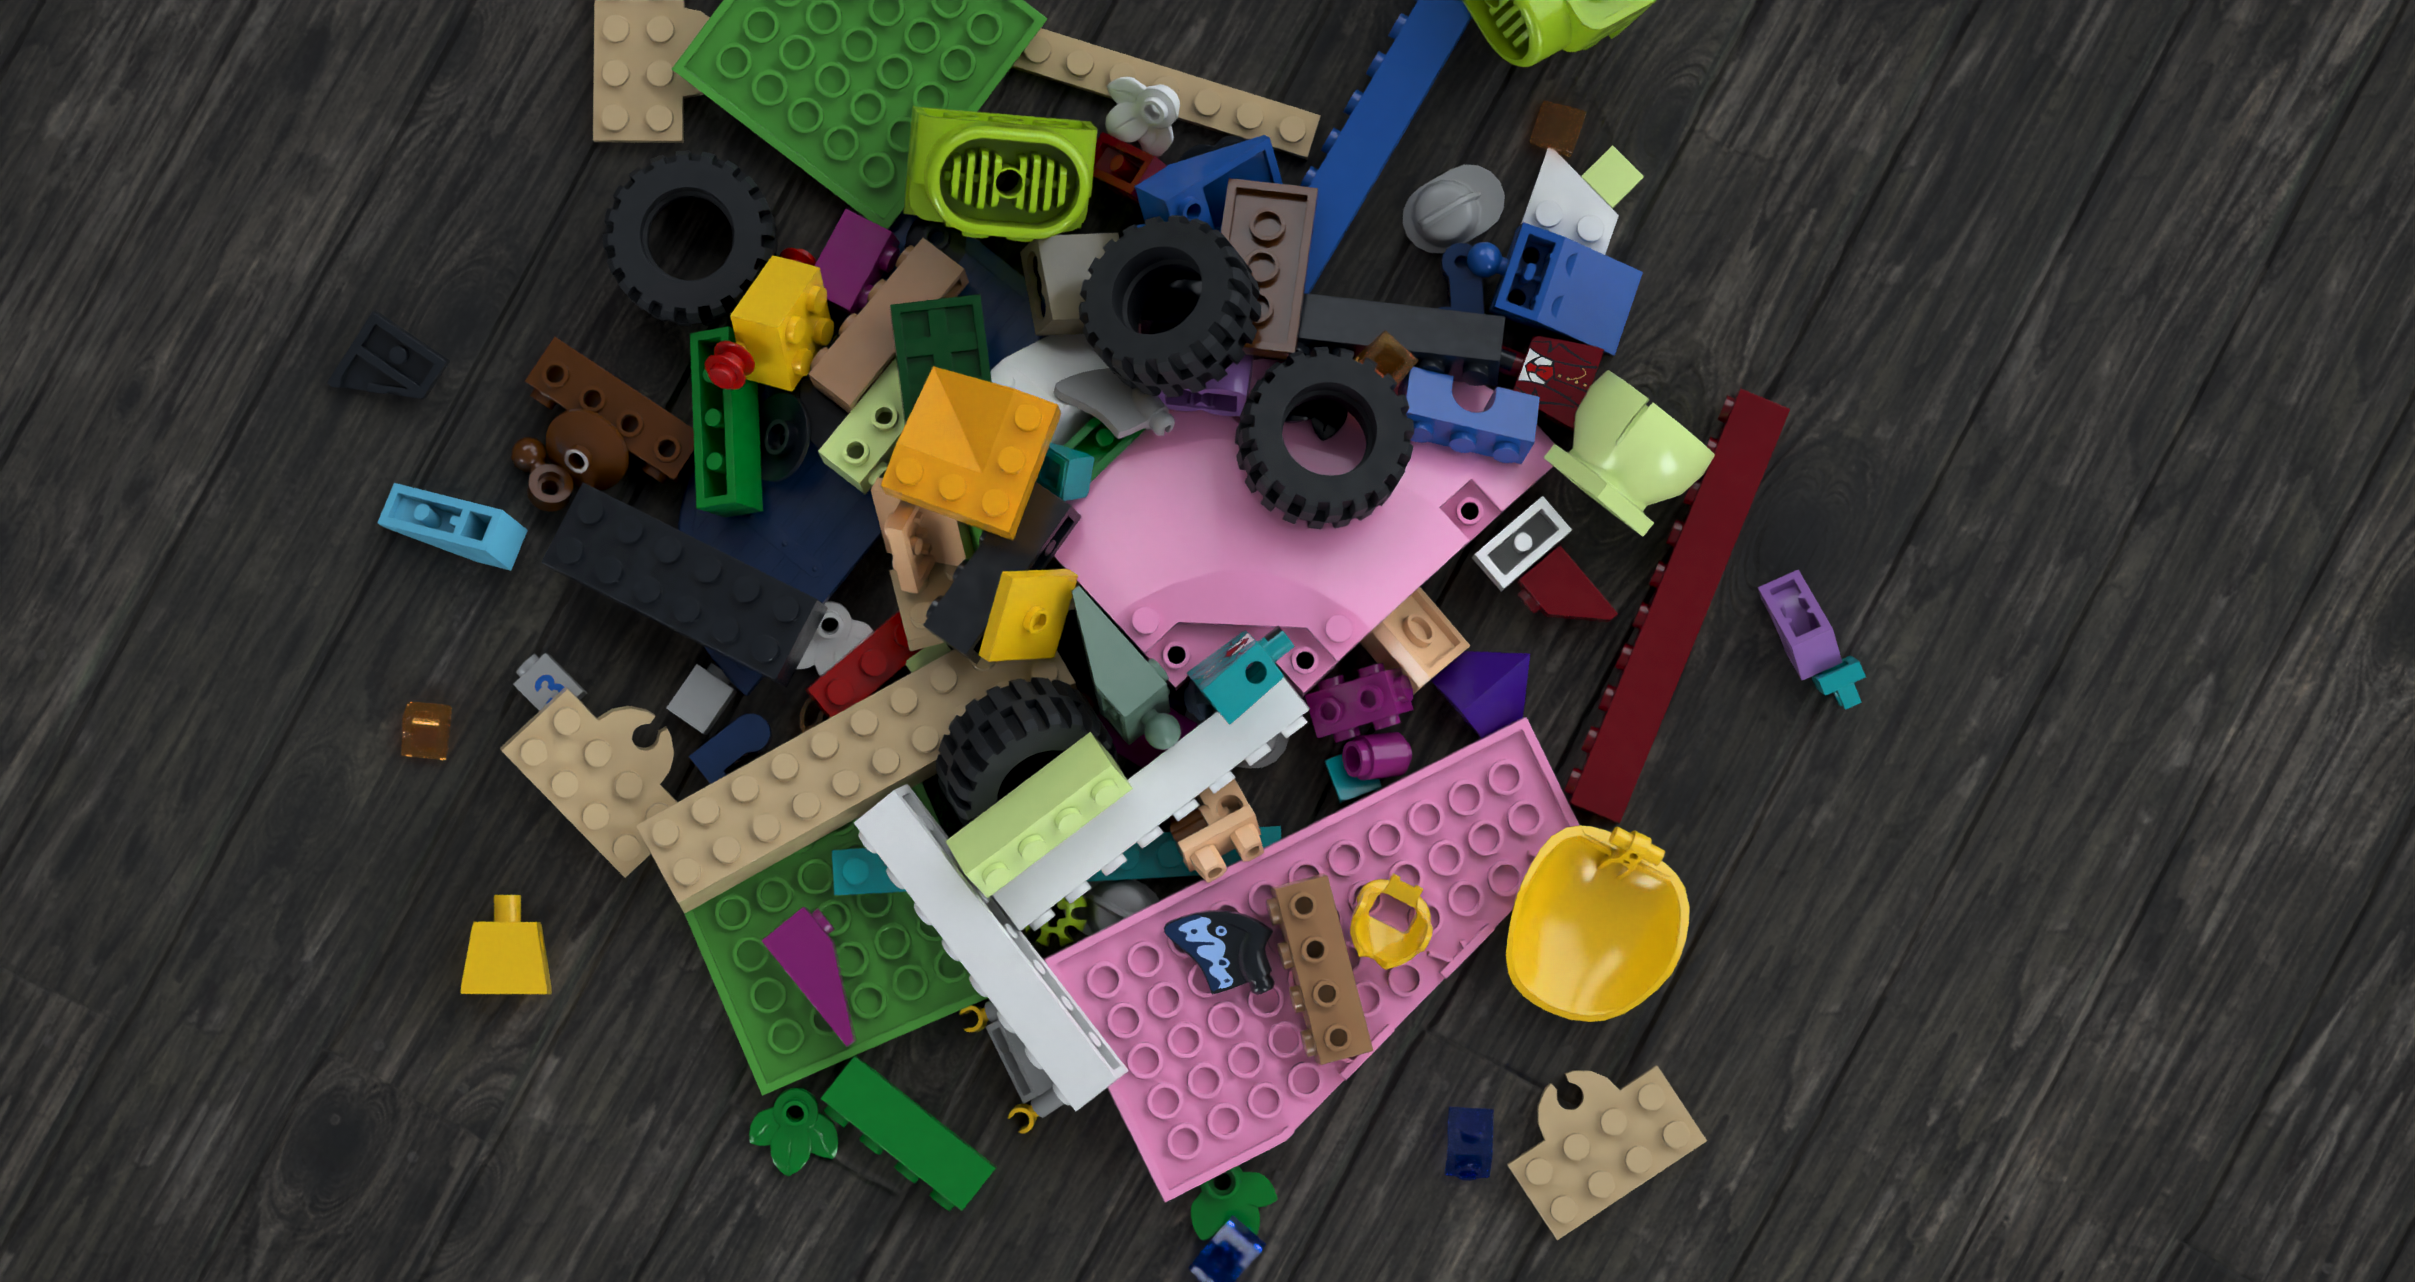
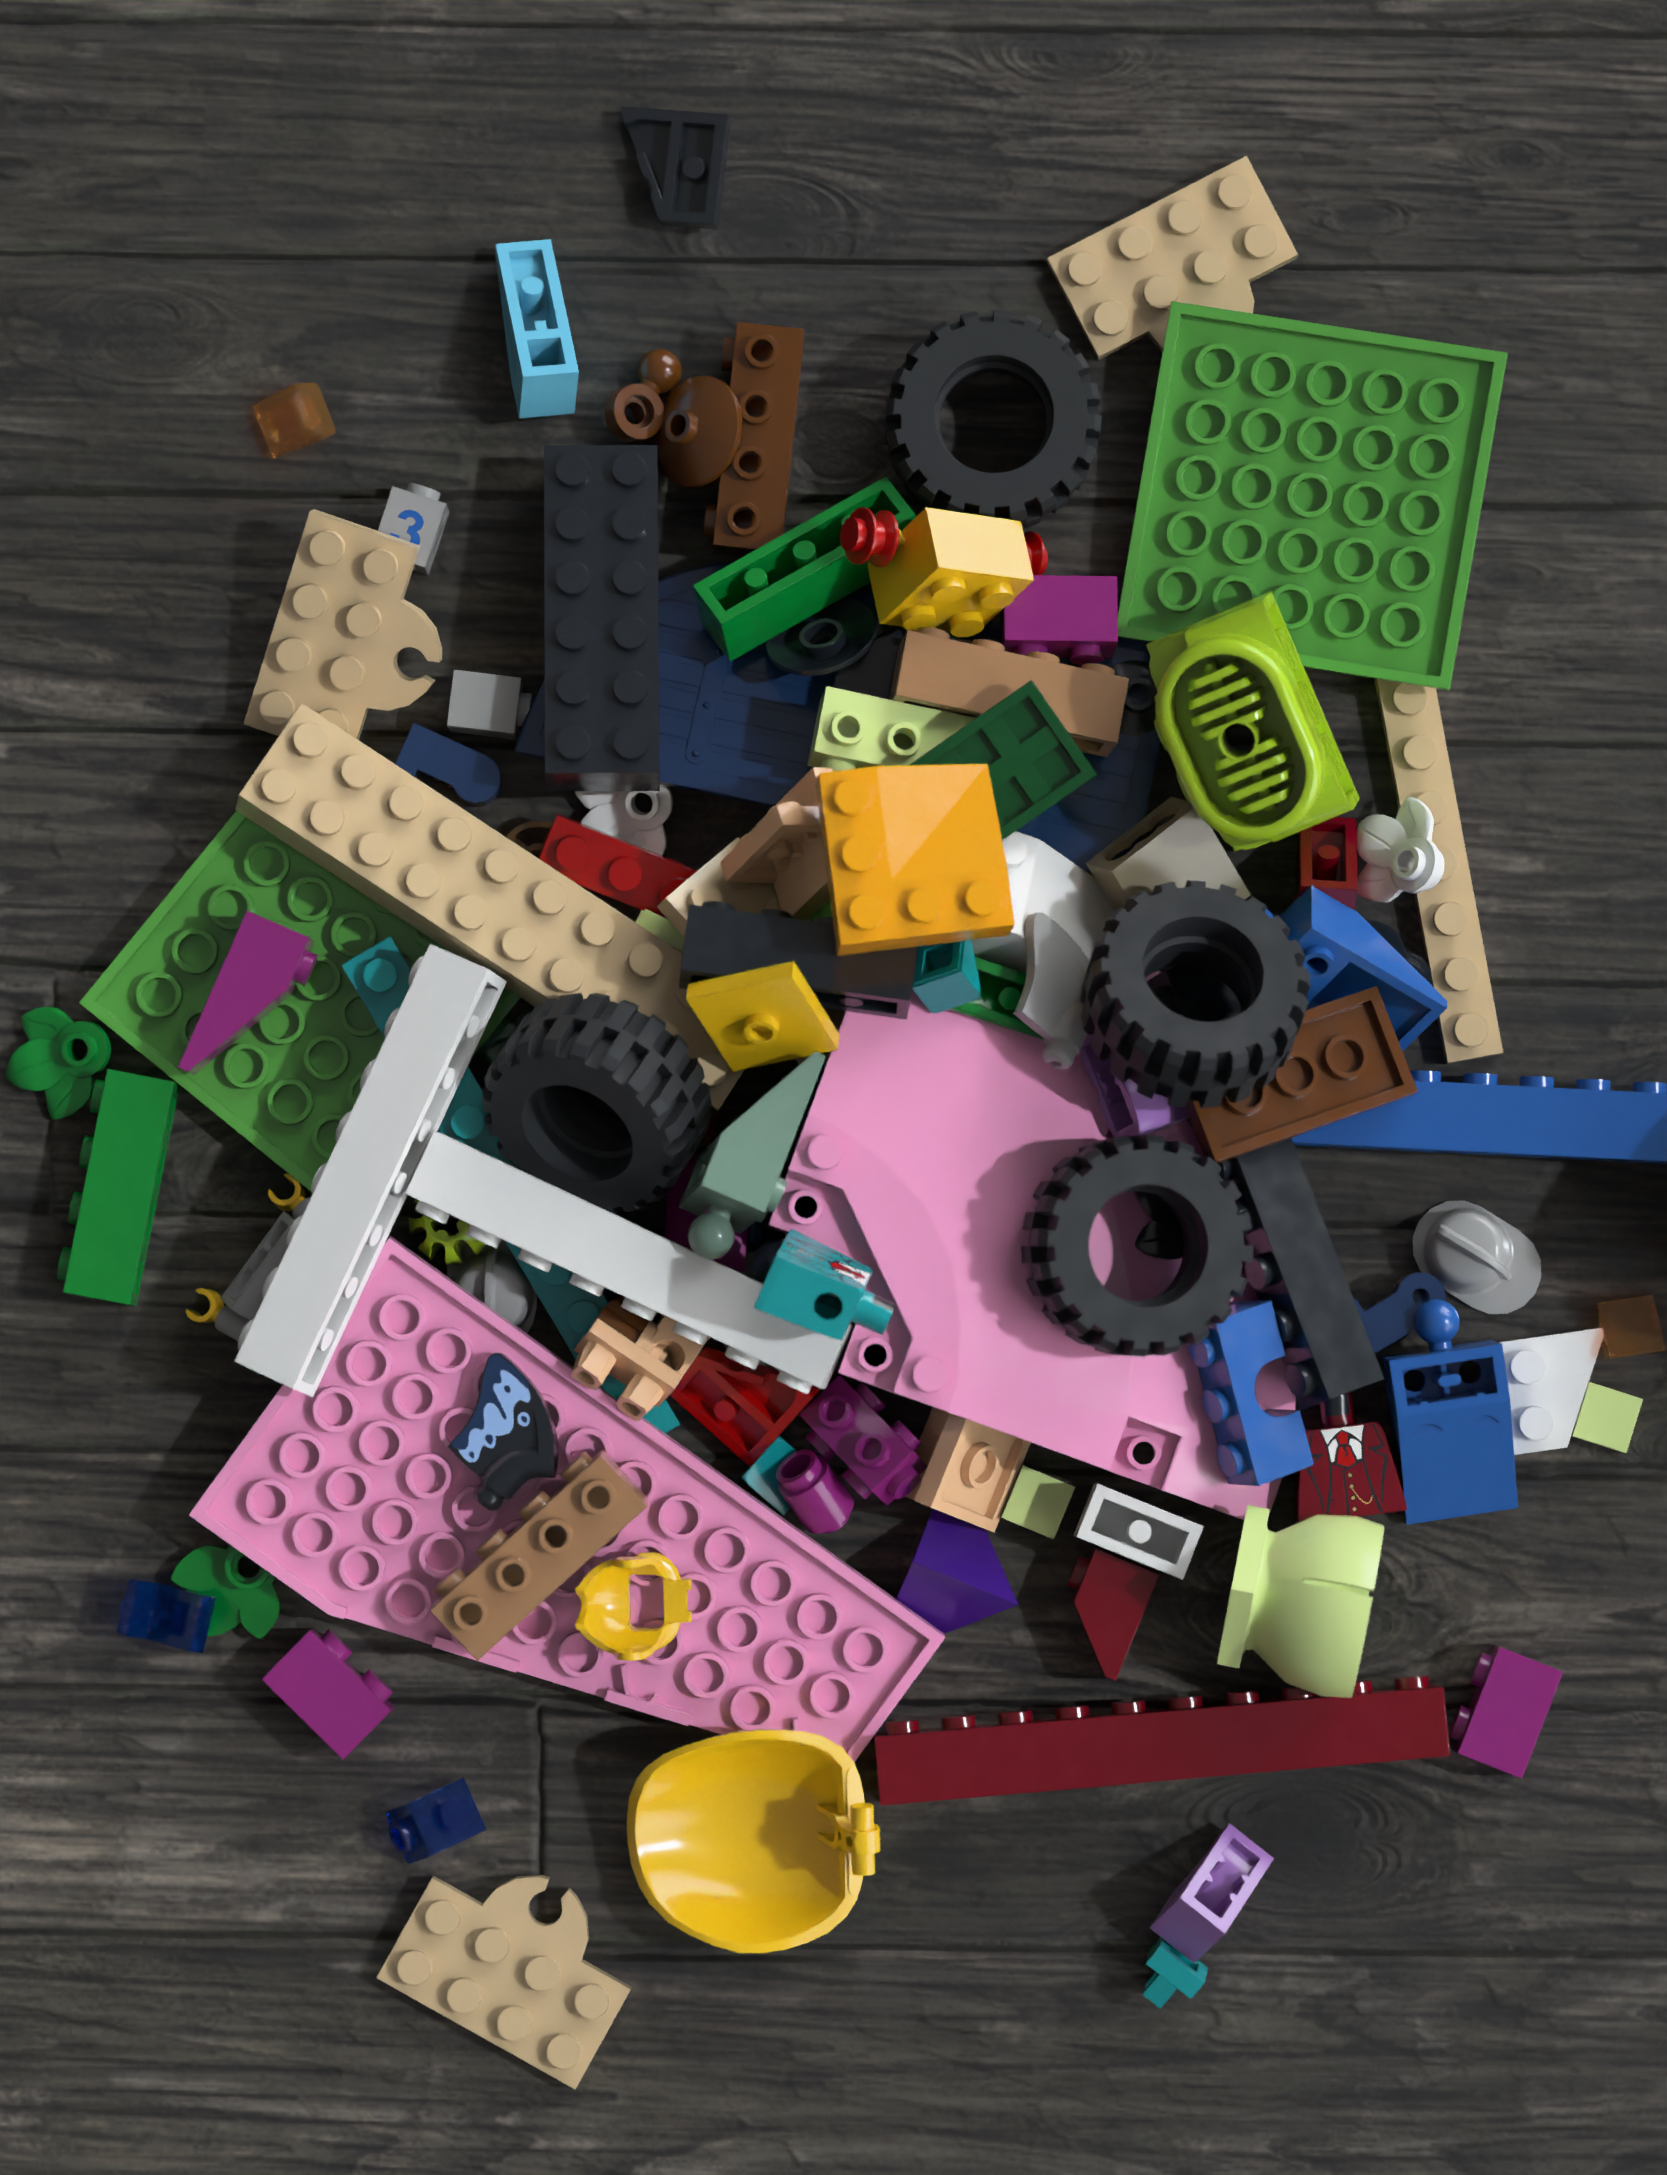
camera: 60 degrees right, 0 degrees up
yellow torso [461,895,552,994] -> none
yellowish green brick [945,732,1133,898] -> none
clear orange slope [1354,330,1418,389] -> none
none -> magenta brick [262,1628,395,1759]
none -> red wing [670,1347,820,1467]
none -> yellowish green tile [1001,1465,1075,1539]
none -> magenta brick [1448,1645,1563,1779]

